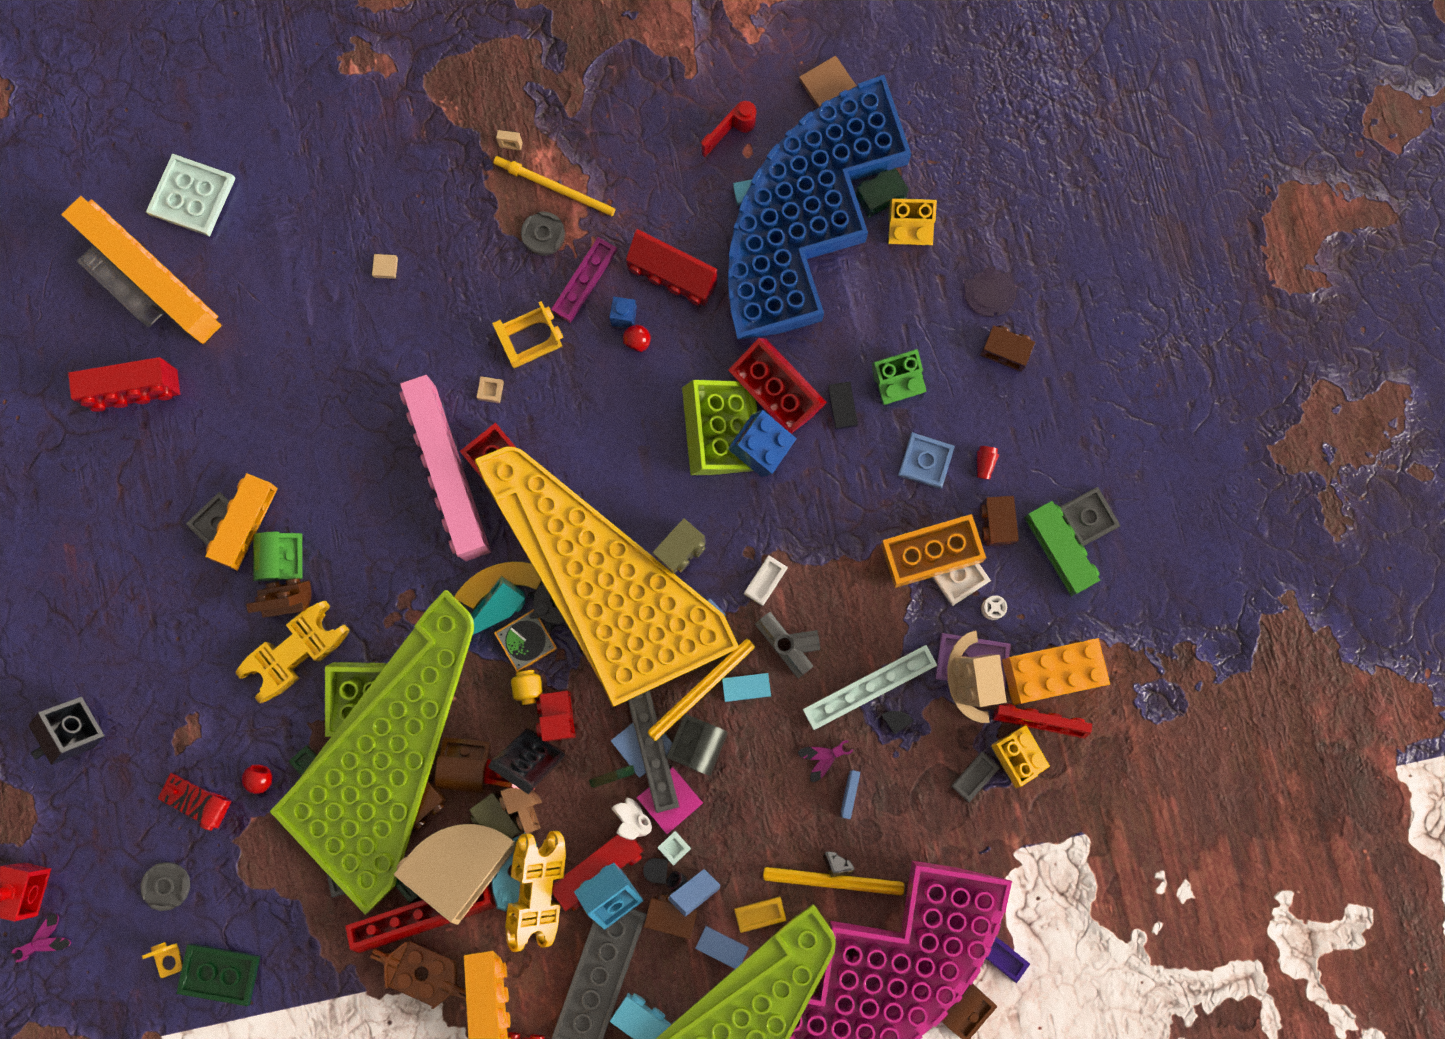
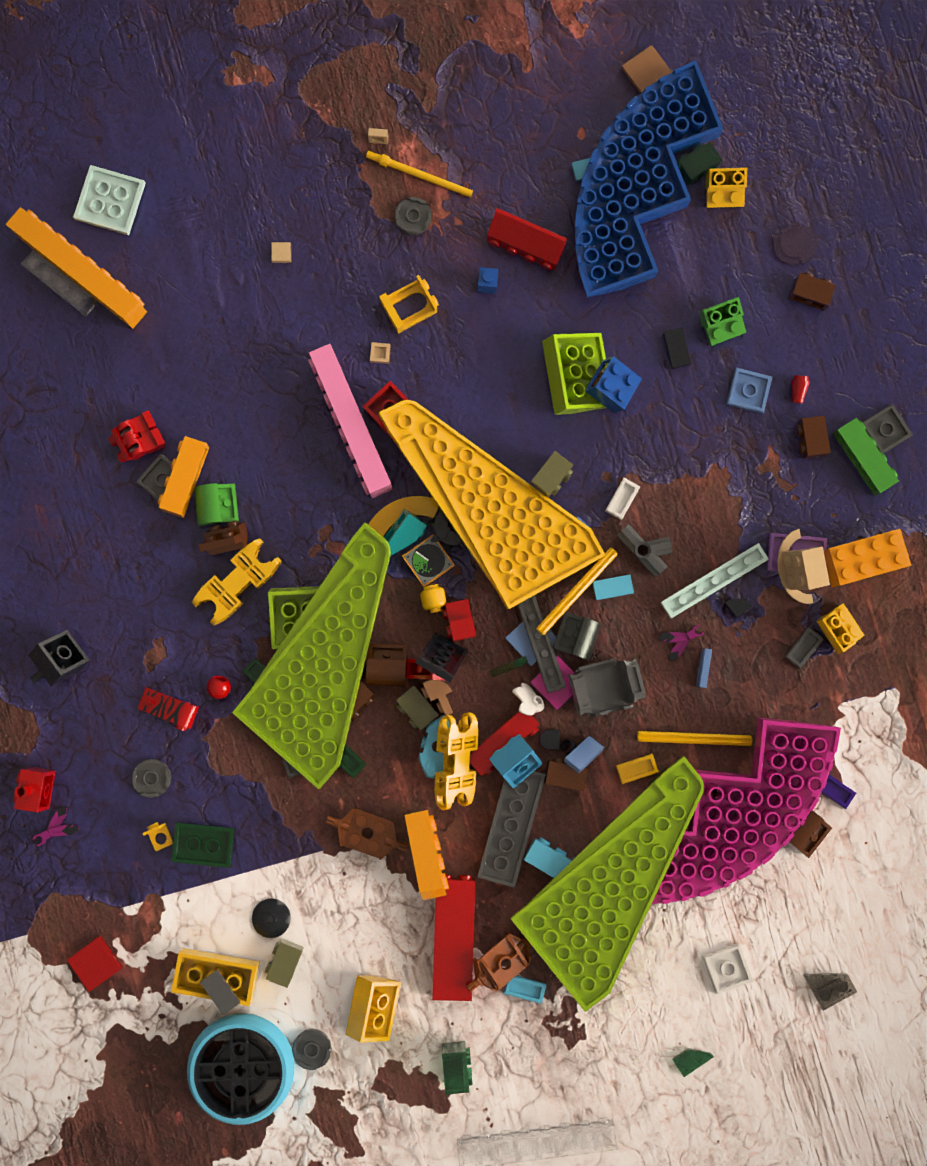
camera: 10 degrees left, 5 degrees up
red brick [68,357,180,412] -> none
red brick [345,883,497,953] -> none
tan brick [394,824,516,925] -> none
magenta plate [551,237,617,323] -> none
red piece [622,324,651,352] -> none
light aqua plate [657,831,691,865] -> none
medium blue tile [695,926,749,969] -> none
red door [700,101,756,157] -> none
red slope [728,338,827,434] -> none
tile [823,852,855,877] -> none
light orange brick [881,514,986,588] -> none
white tile [932,564,991,606] -> none
white wheel [981,595,1007,620] -> none
red plate [993,704,1092,739] -> none
none -> red hips [108,410,165,462]
none -> dark grey piece [568,658,646,718]

